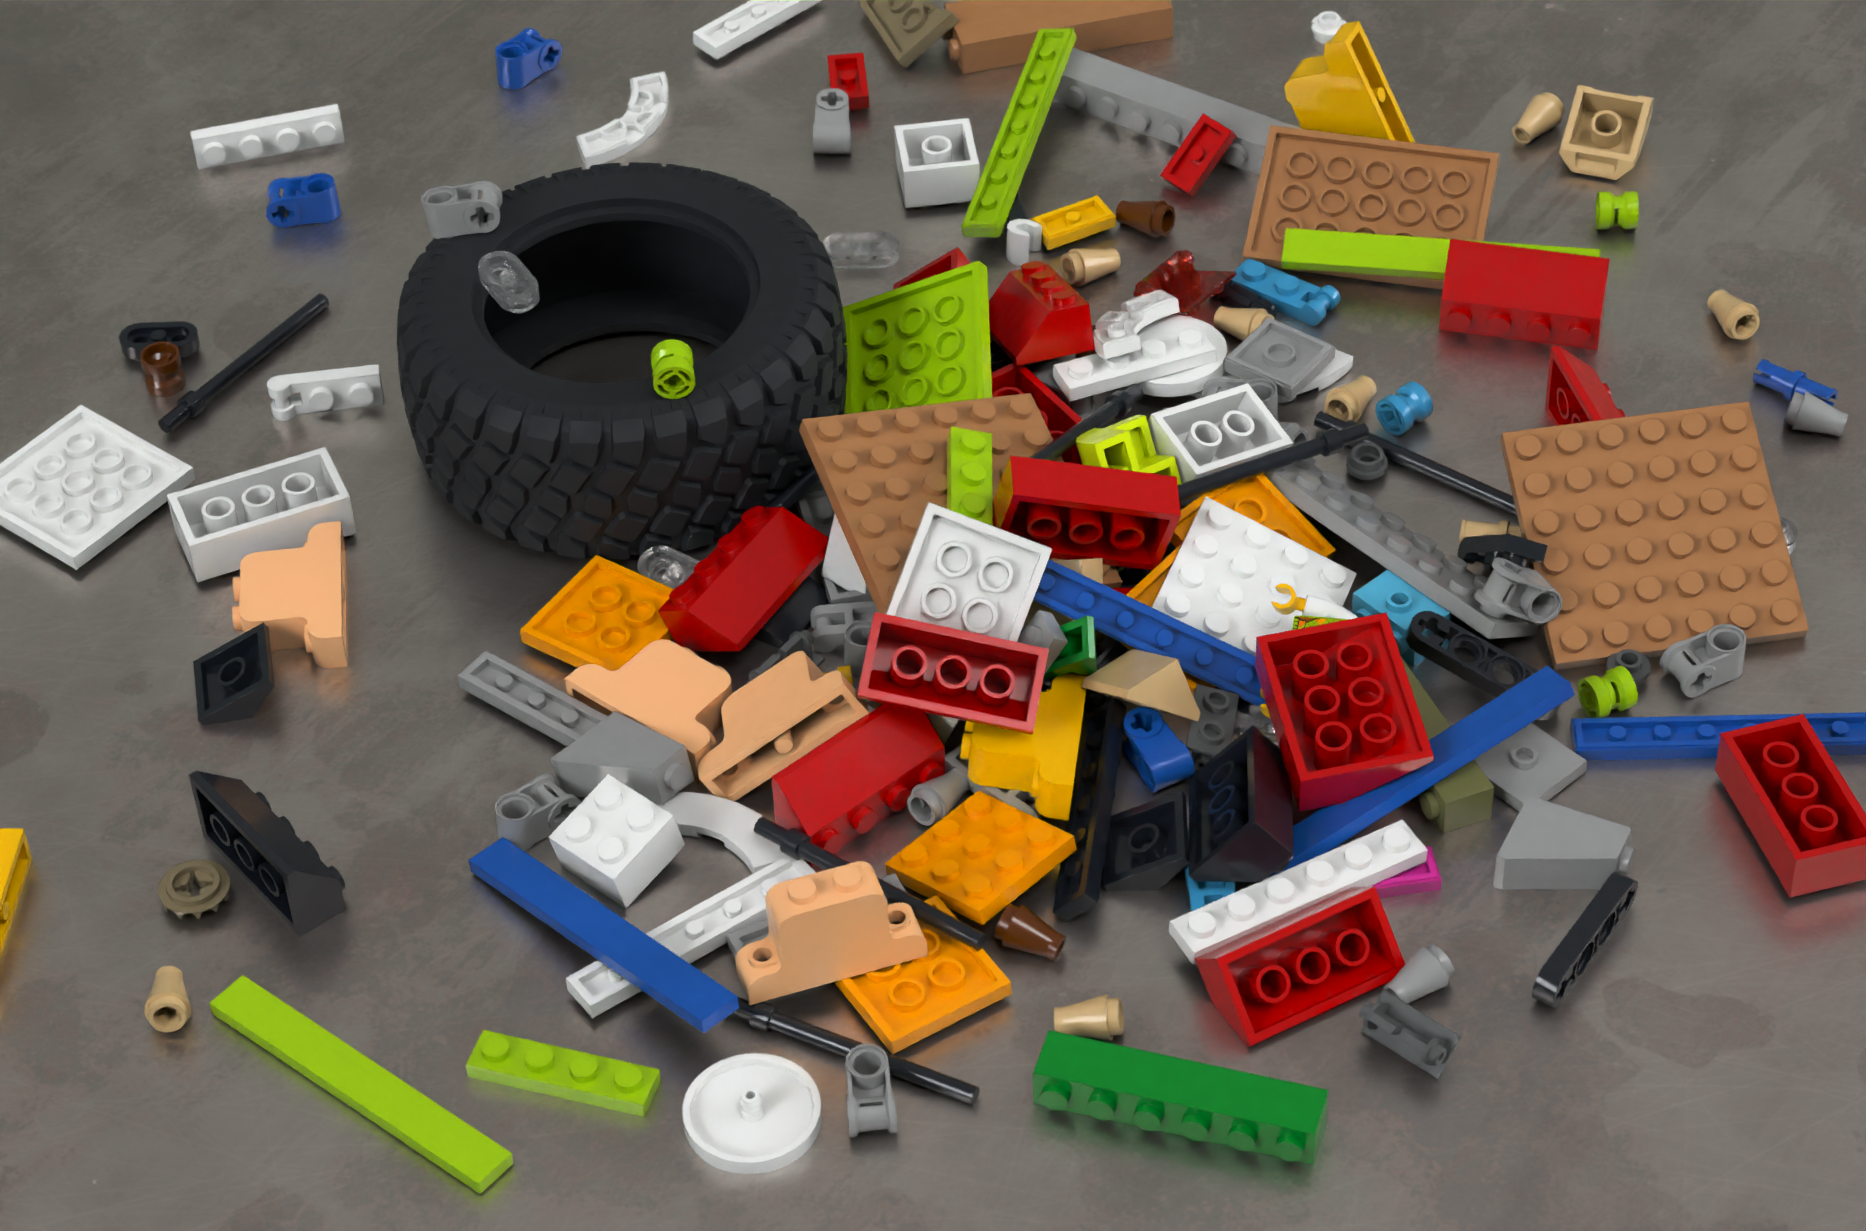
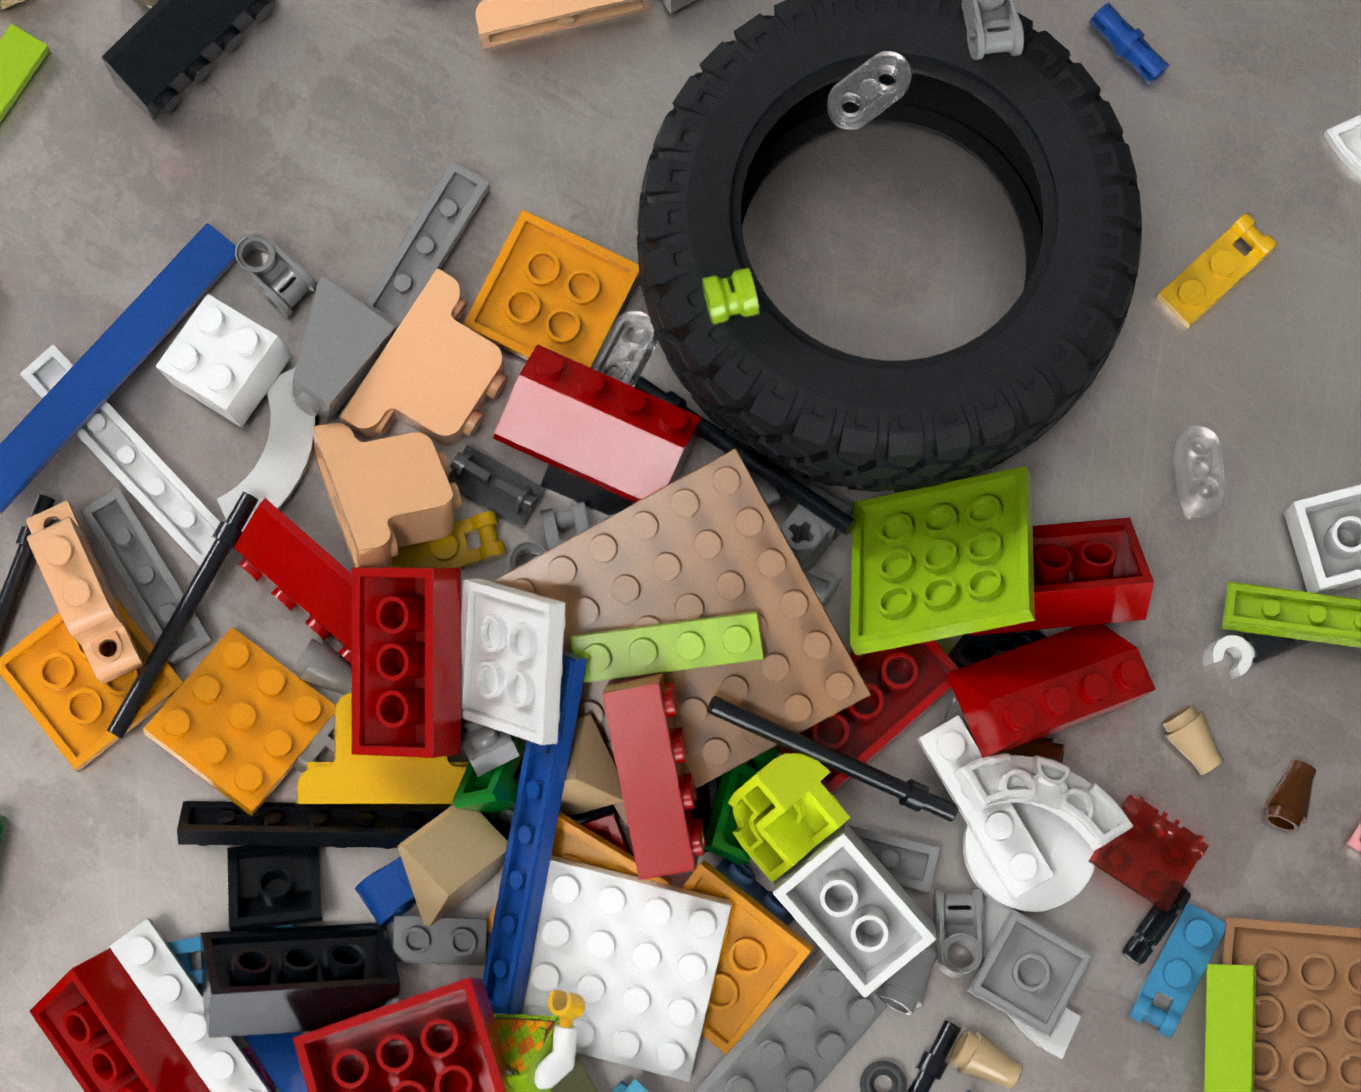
camera: 80 degrees right, 35 degrees up
reddish brown cone [994,904,1066,961] -> none
yellow plate [1030,195,1116,250] -> none
tan cone [1054,994,1124,1041] -> none
black bar [1178,423,1369,502] -> none
tan cone [1214,306,1275,341] -> none

